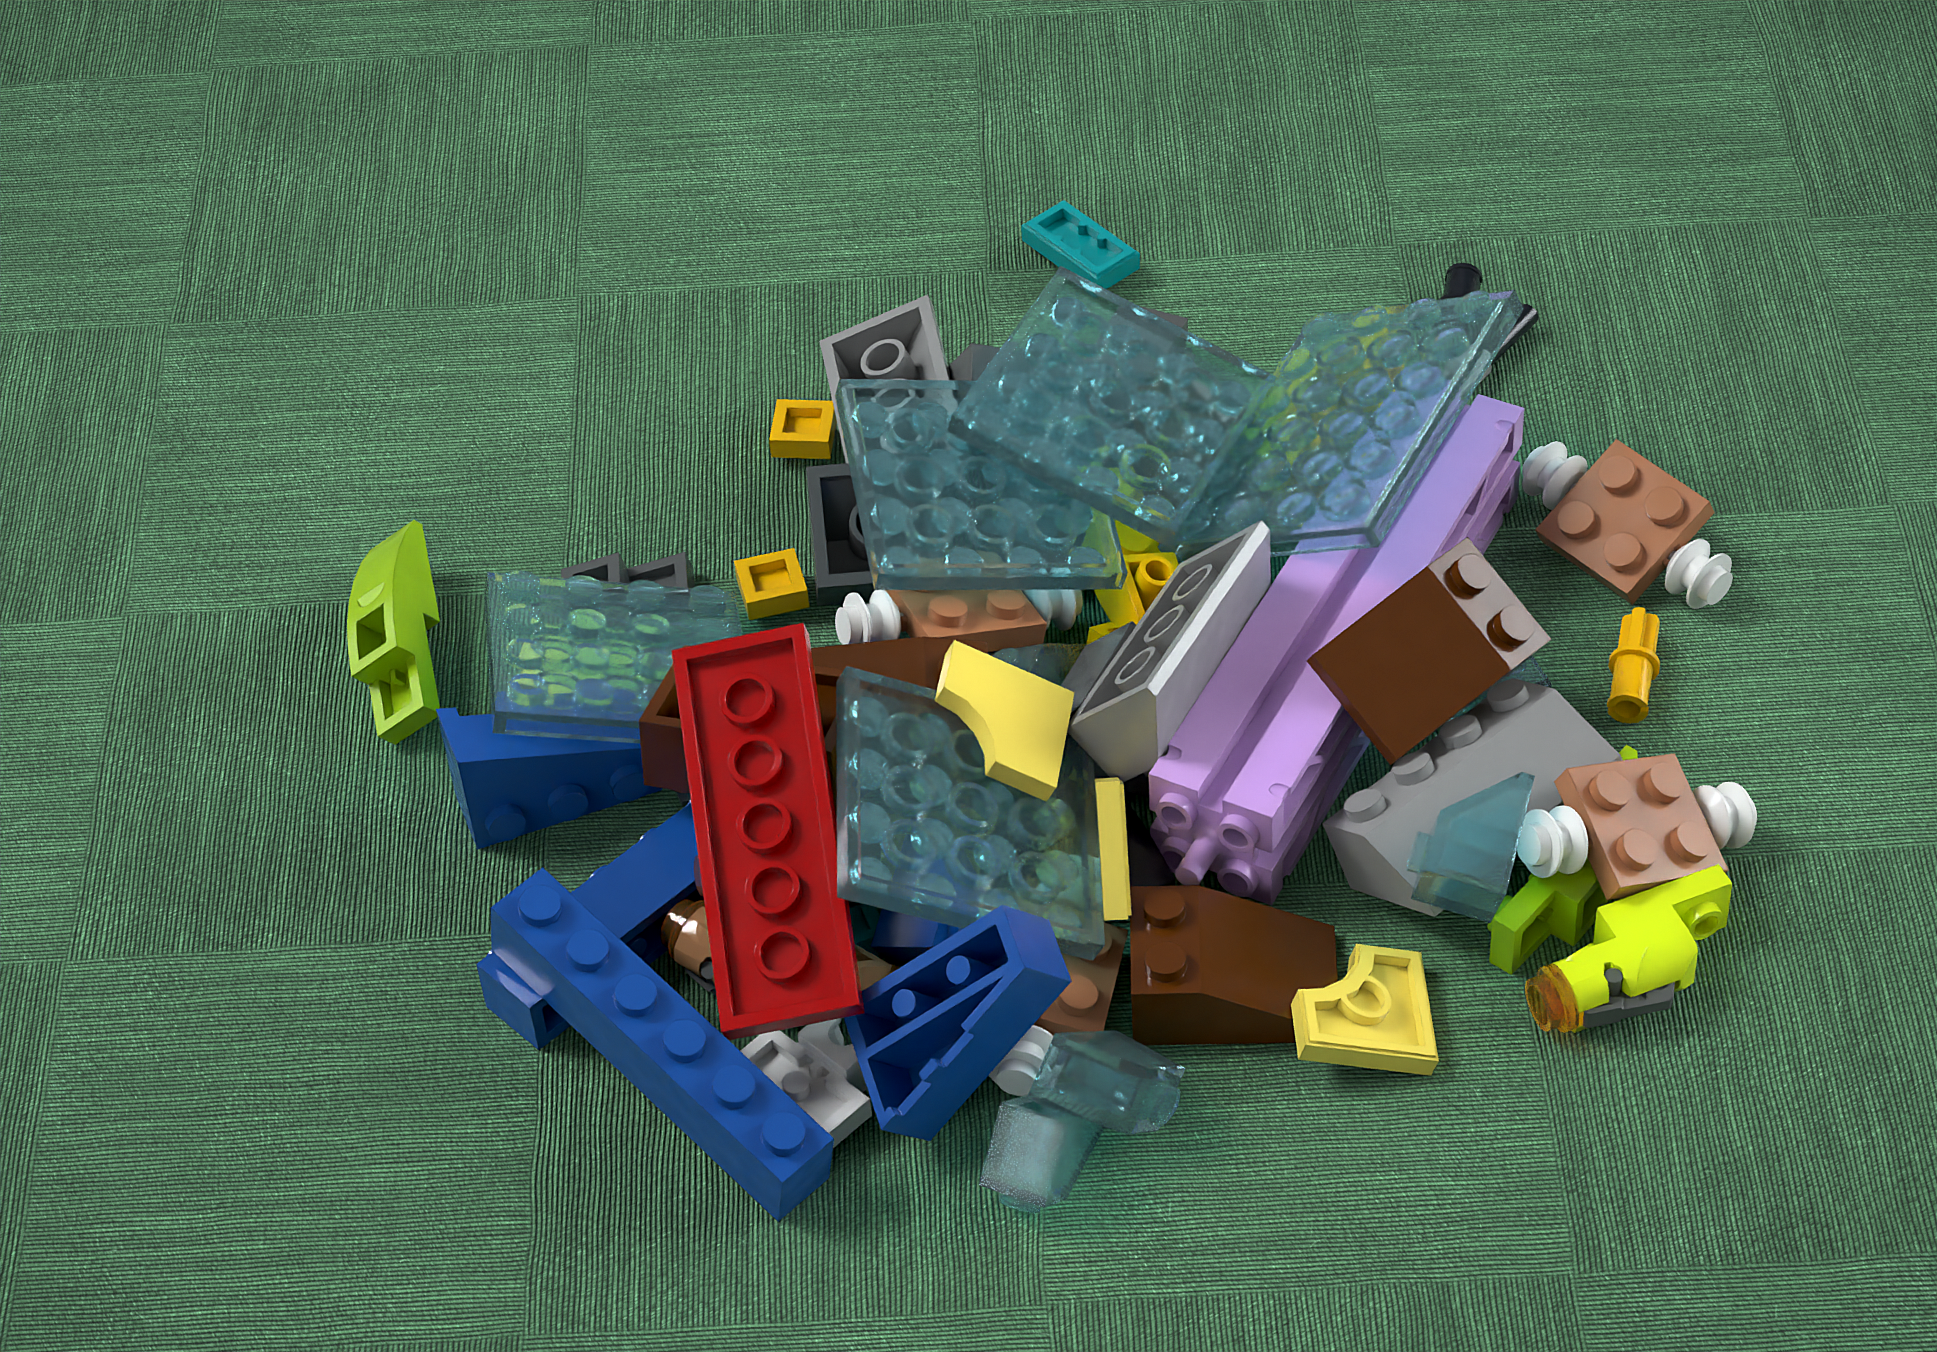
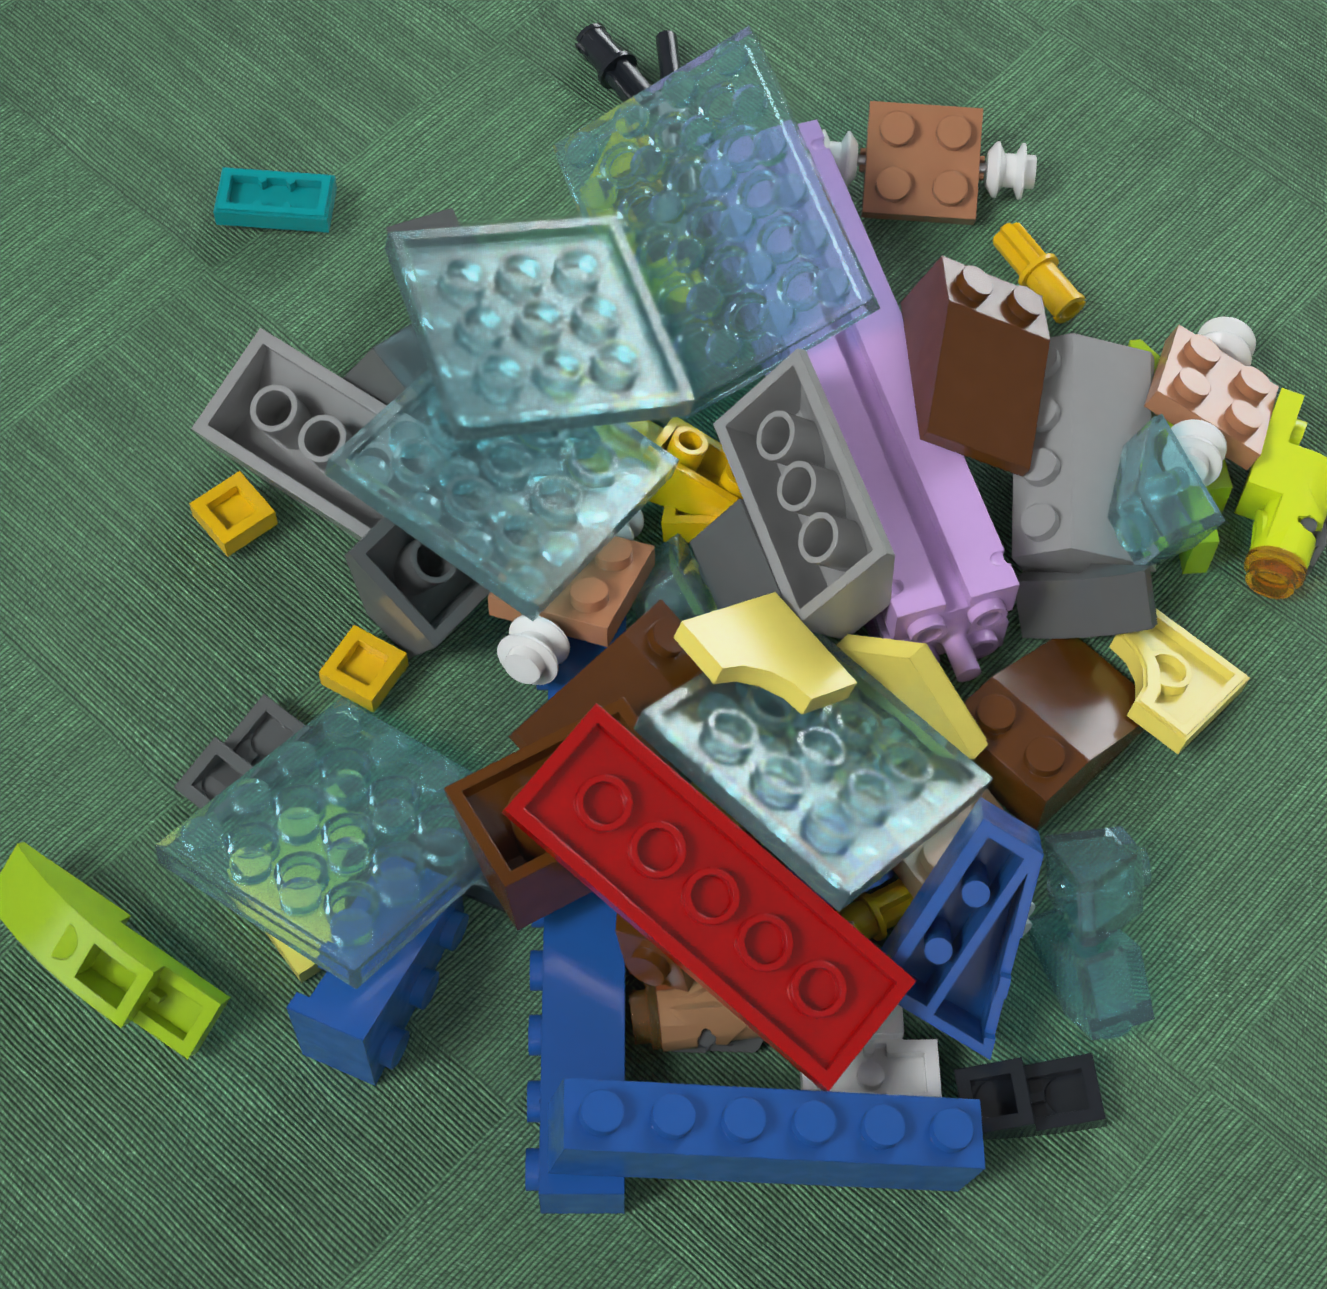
camera: 50 degrees left, 15 degrees up
none -> black slope [954,1053,1107,1140]
none -> dark grey slope [1016,563,1158,639]

